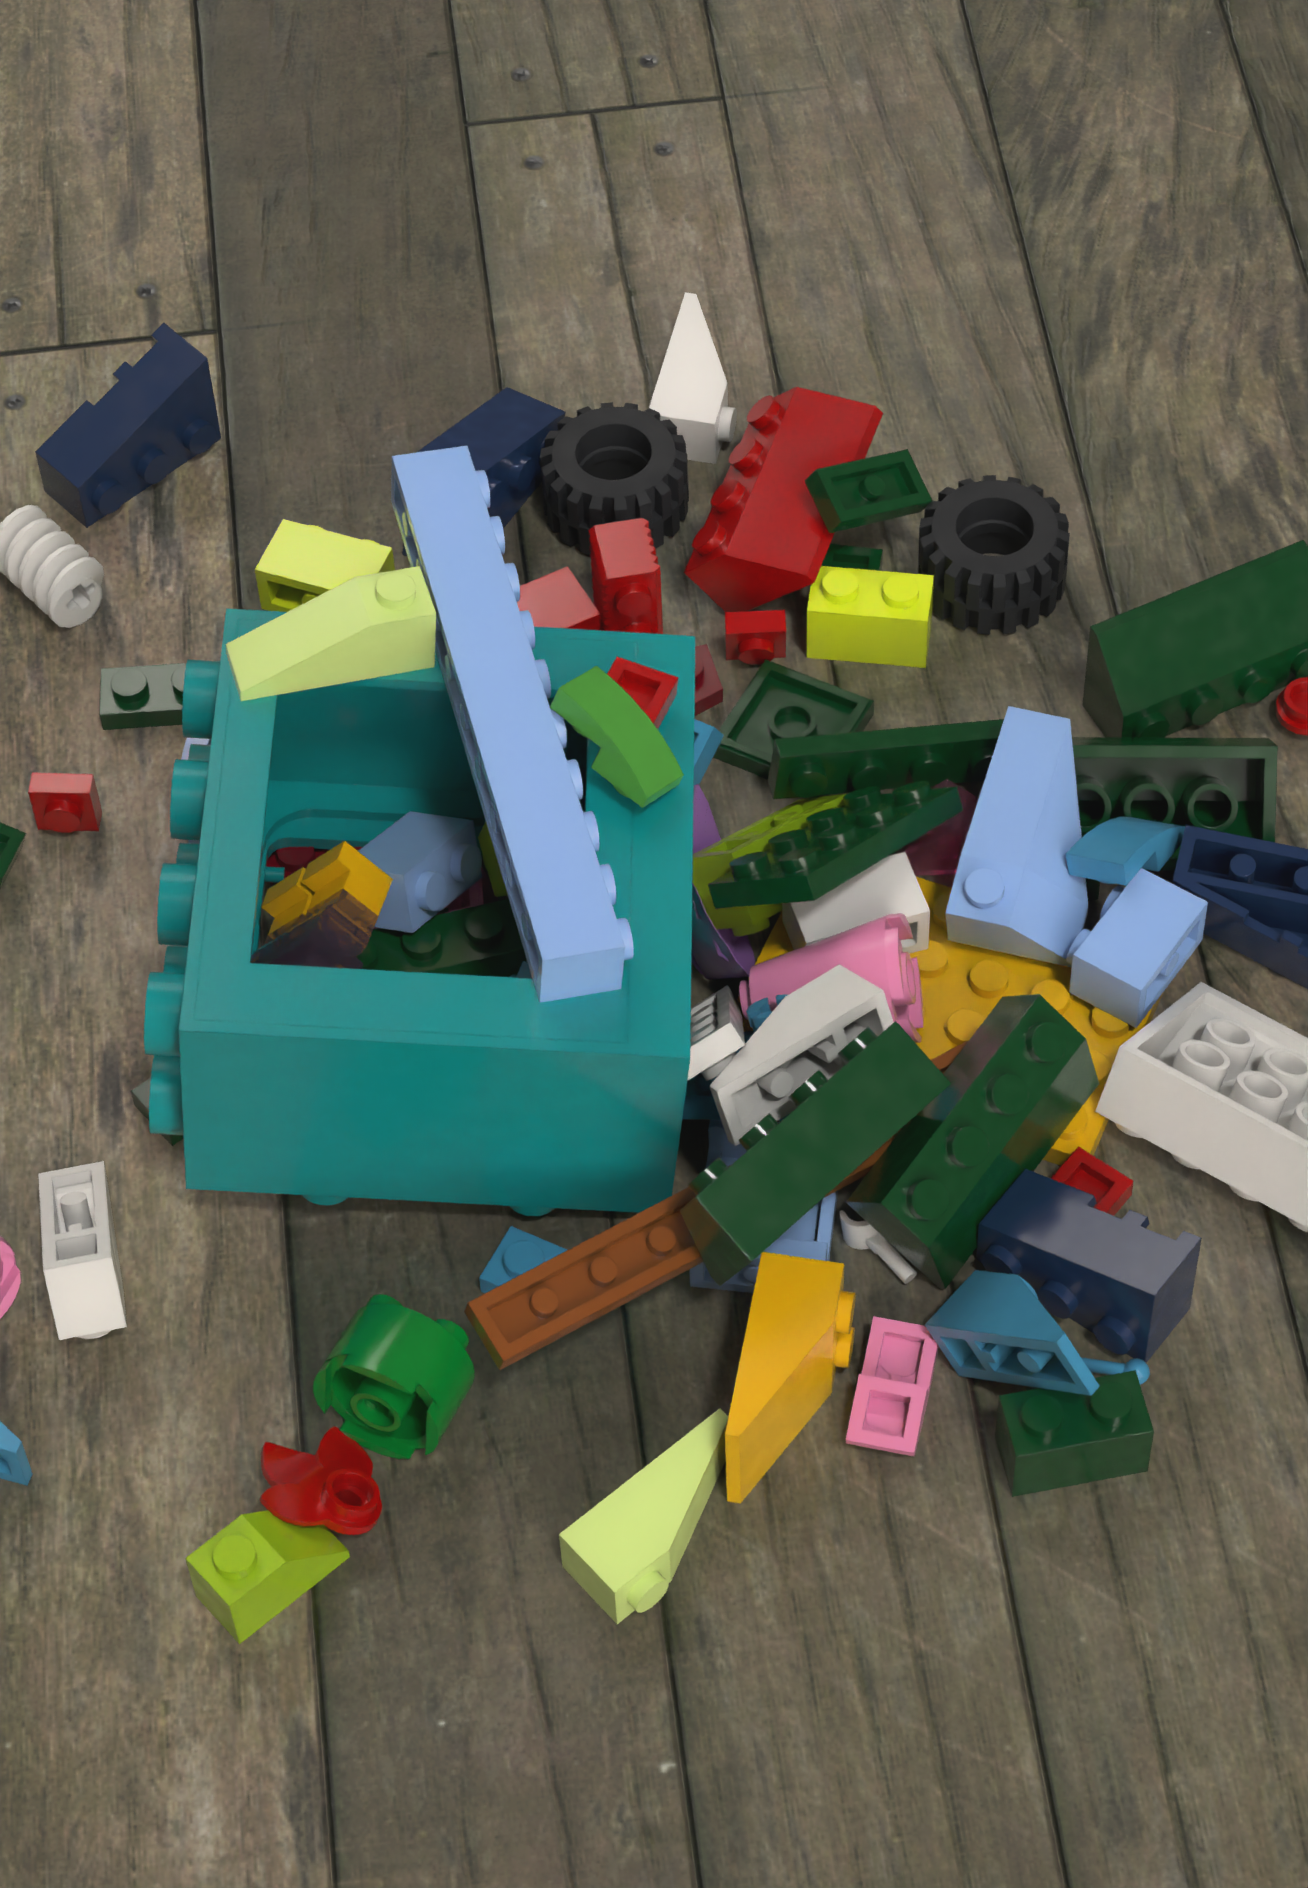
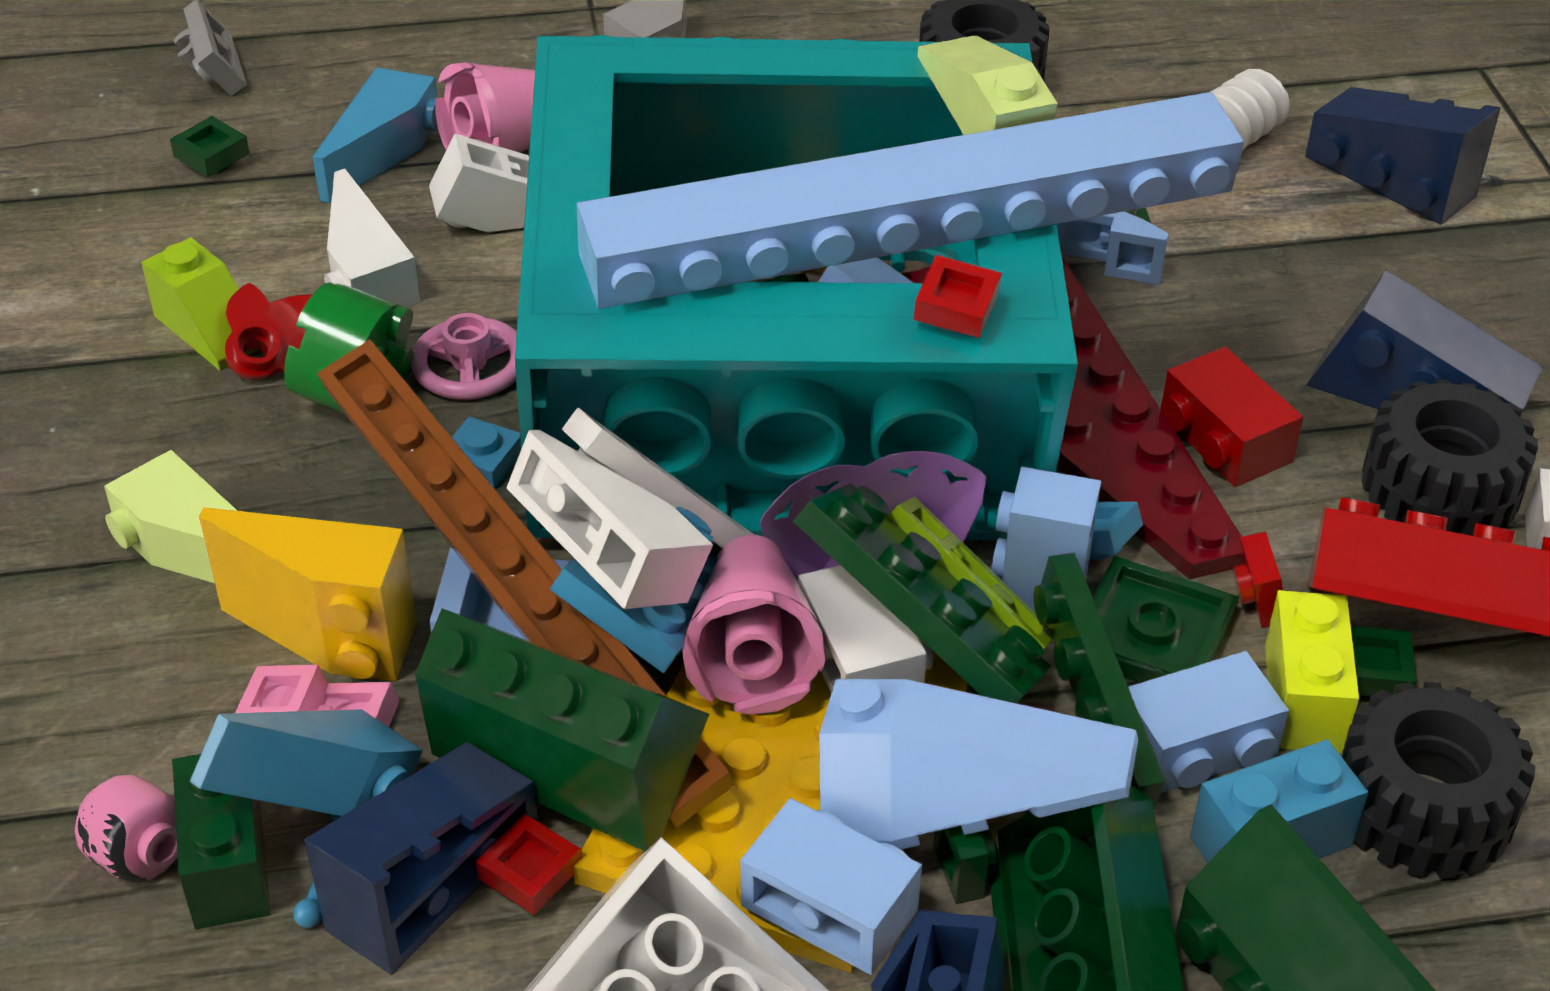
camera: 85 degrees right, 10 degrees down
neon yellow brick [255,519,395,612] -> none
bright green slope [550,666,684,808] -> none
red brick [588,518,663,634] -> none
dark green slope [680,1021,951,1287] -> none
dark green plate [805,449,933,533] -> none
dark azure slope [1066,817,1185,886] -> none
none -> bright pink head [74,774,178,883]
none -> white slope [324,169,421,307]
none -> bright pink piece [410,313,517,400]
none -> light blue brick [992,467,1101,612]
none -> light blue brick [1128,651,1289,793]
none -> dark azure brick [1190,739,1368,863]

